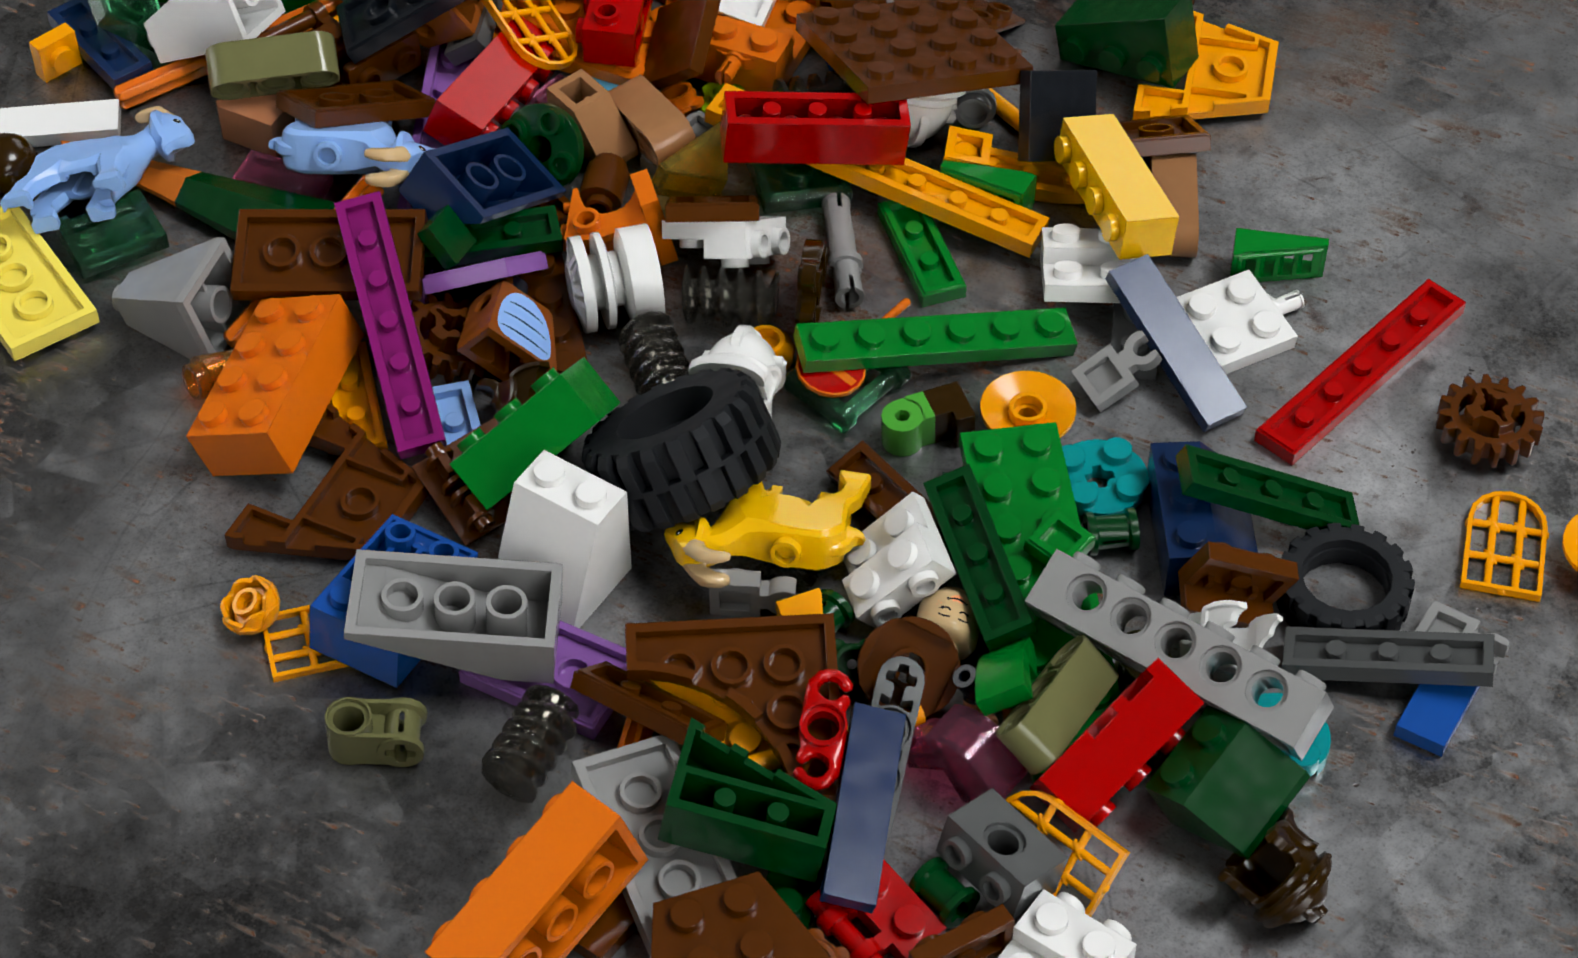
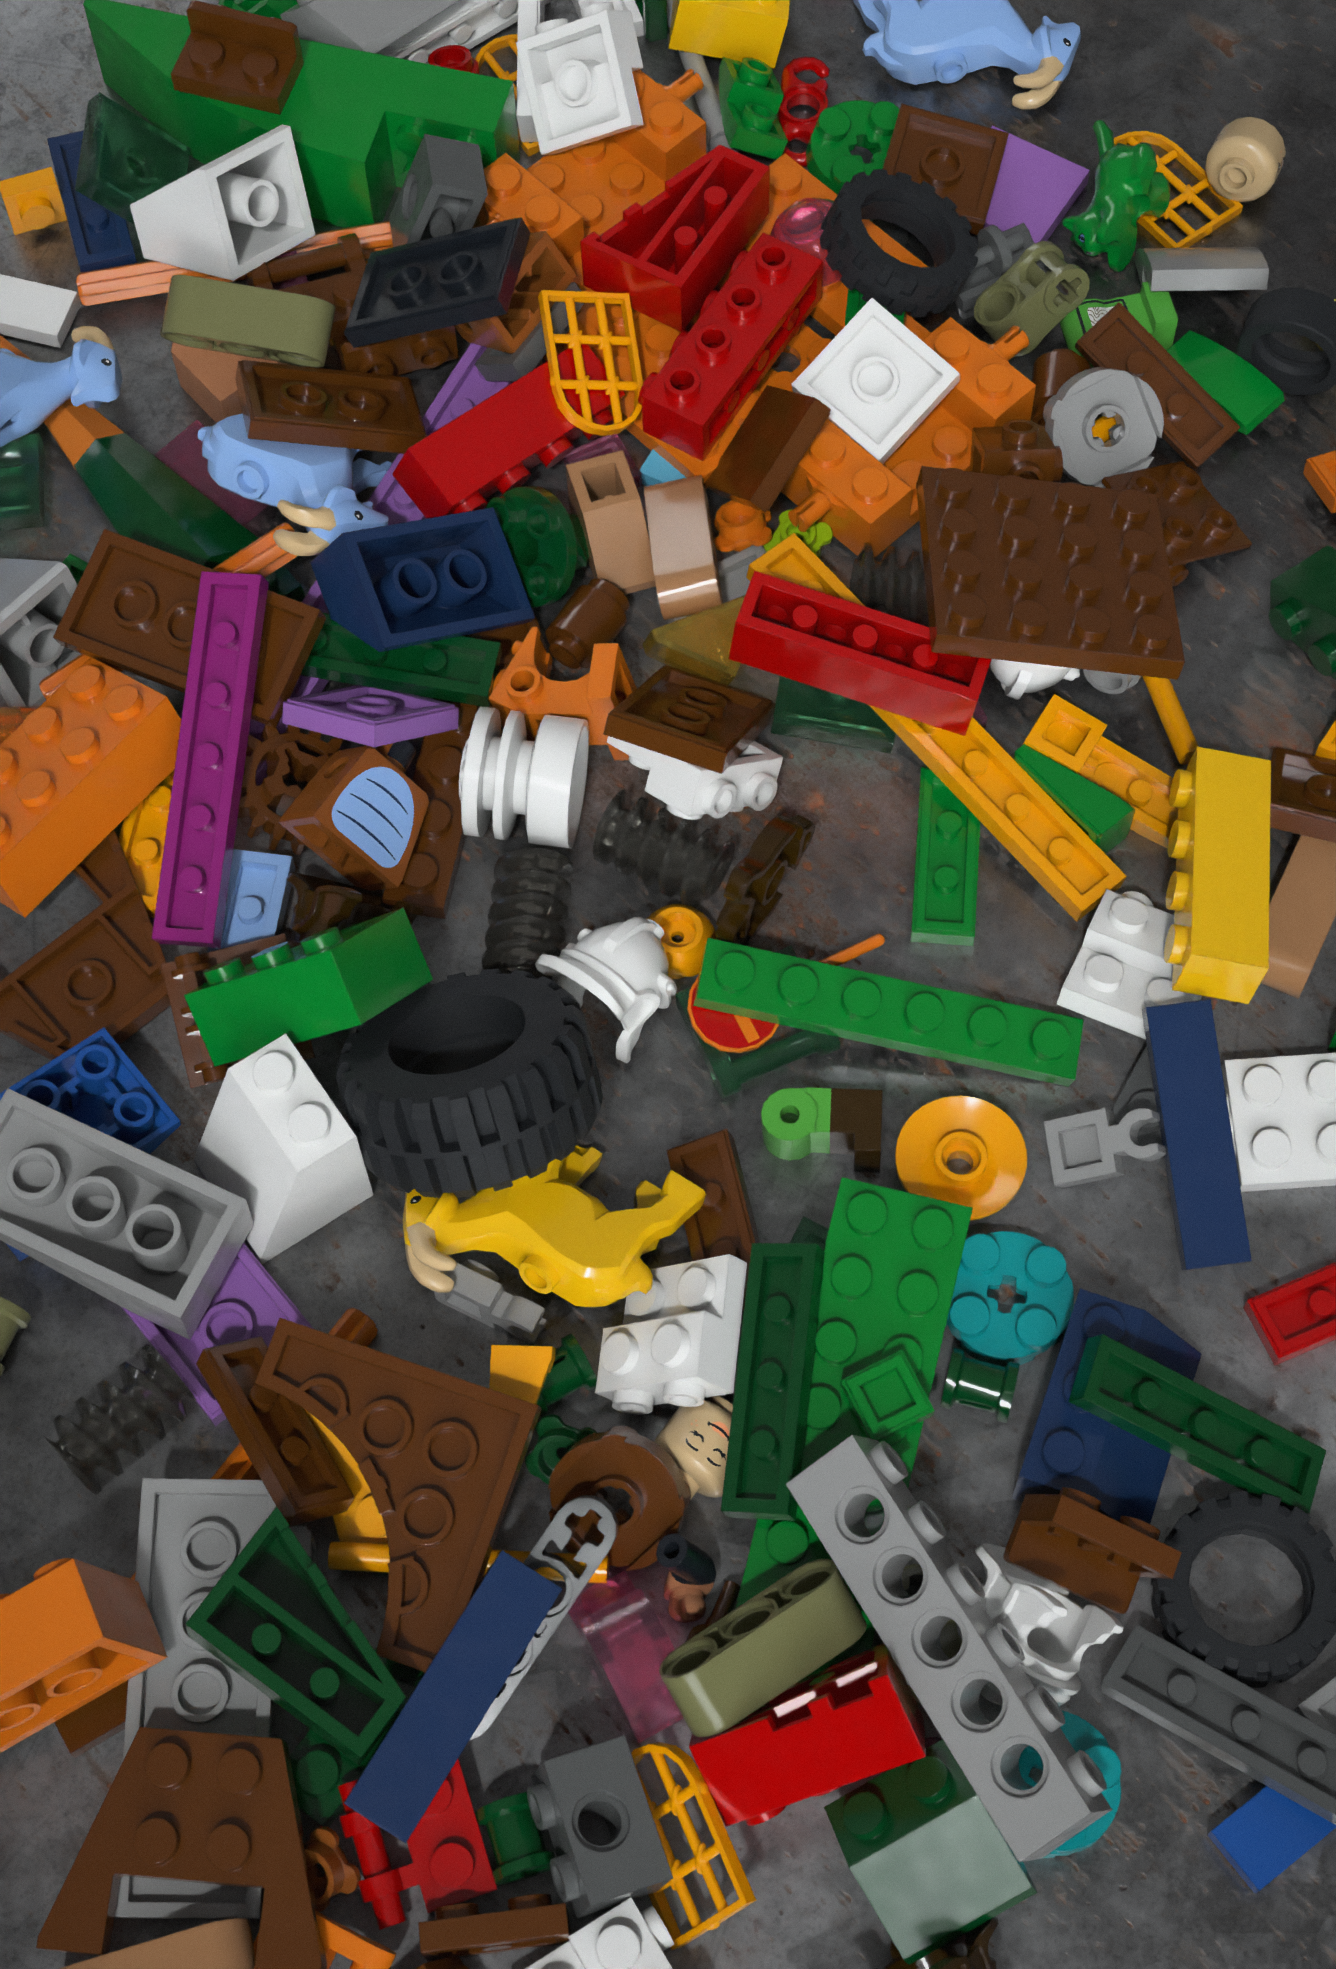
camera: 25 degrees right, 15 degrees up
dark green tile [417,204,477,270] -> none
red piece [792,669,853,791] -> none
light grey pin [821,193,865,309] -> none
green slope [975,637,1038,717] -> none
black tile [1018,70,1097,162] -> none

